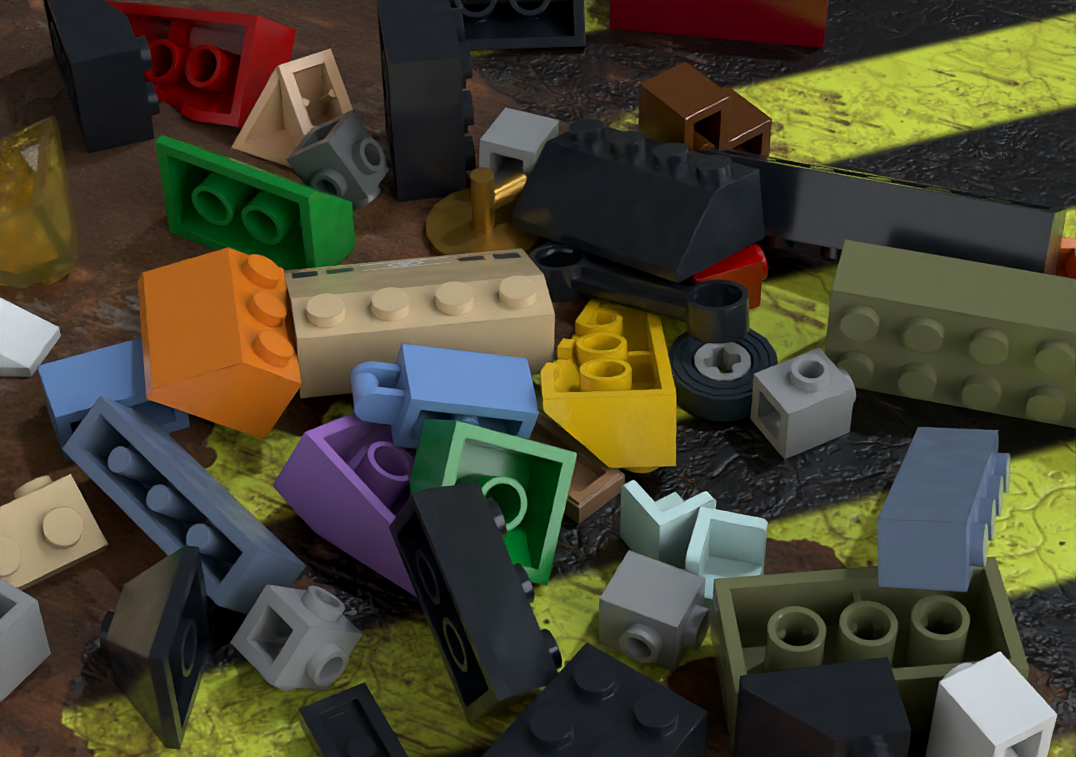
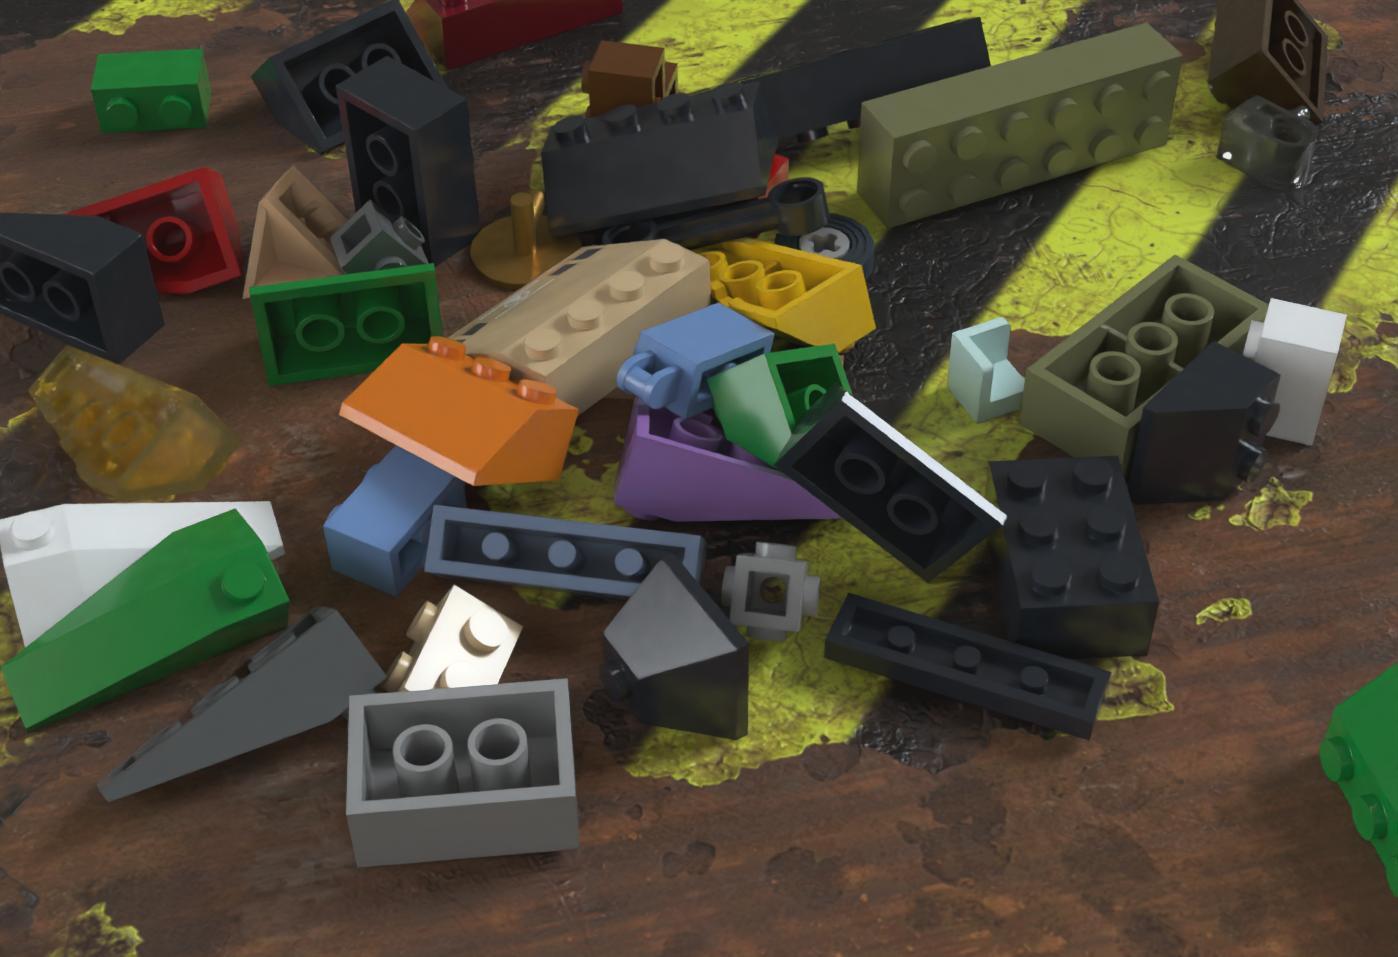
camera: 40 degrees left, 0 degrees up
light grey brick [479,107,559,199] -> none
light grey brick [599,550,712,672] -> none
light aqua panel [620,480,716,568] -> none
light grey brick [750,348,856,460] -> none
sand blue brick [878,427,1010,592] -> none

